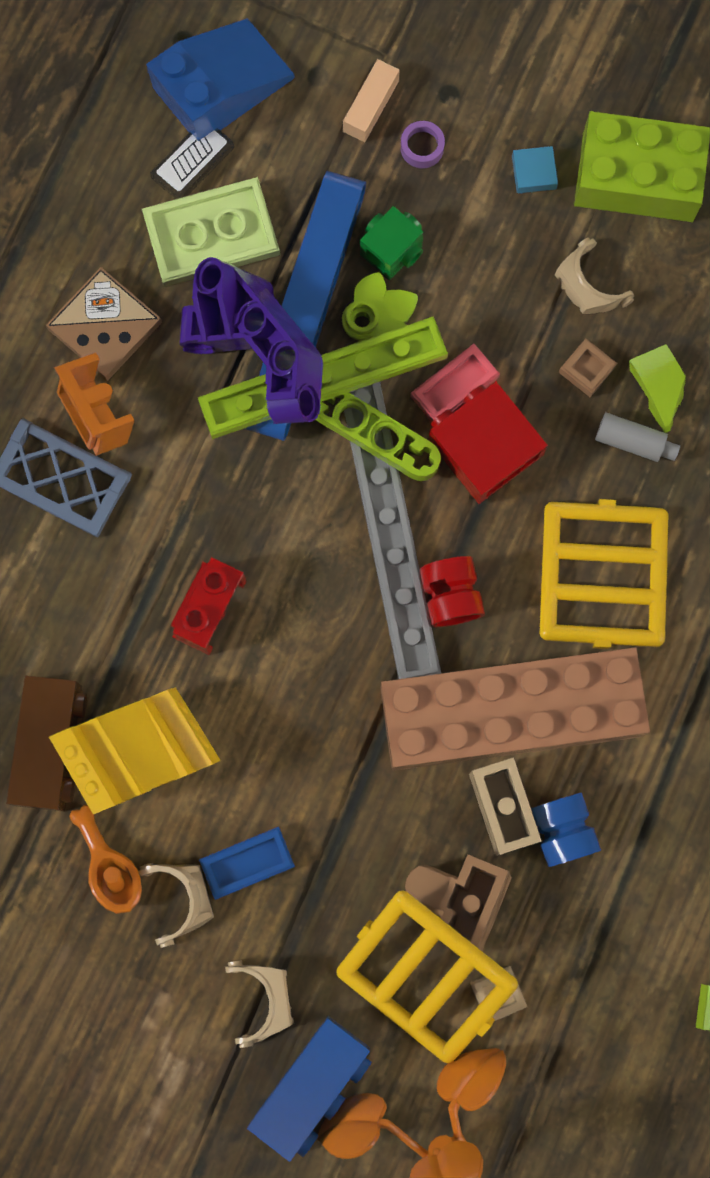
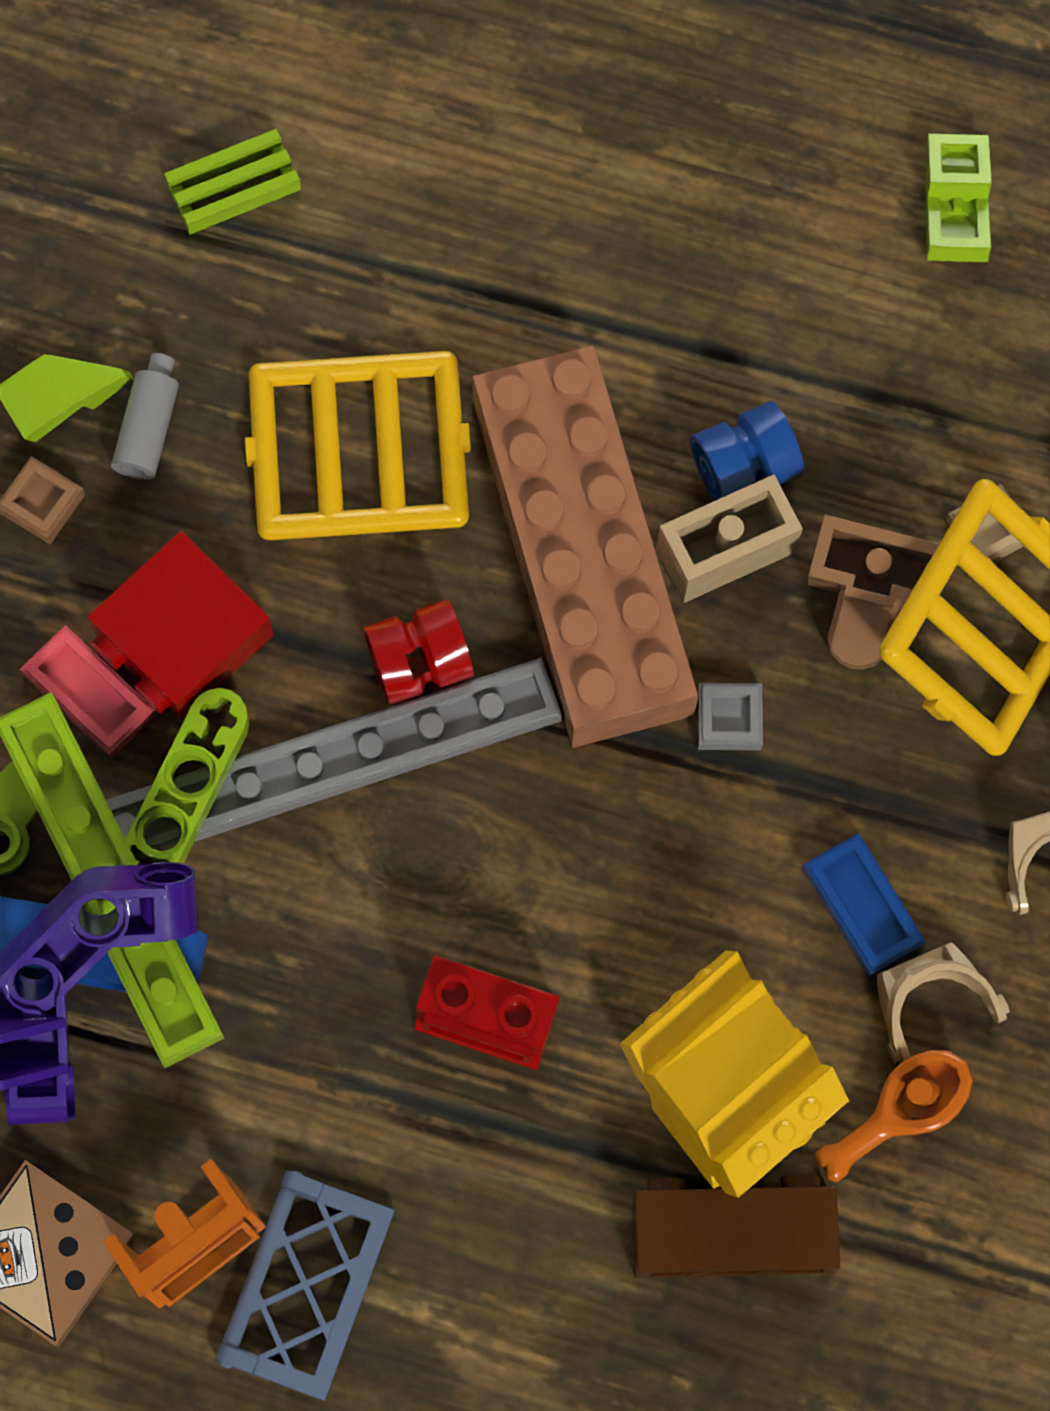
camera: 100 degrees left, 5 degrees down
none -> light grey tile [697,683,763,750]

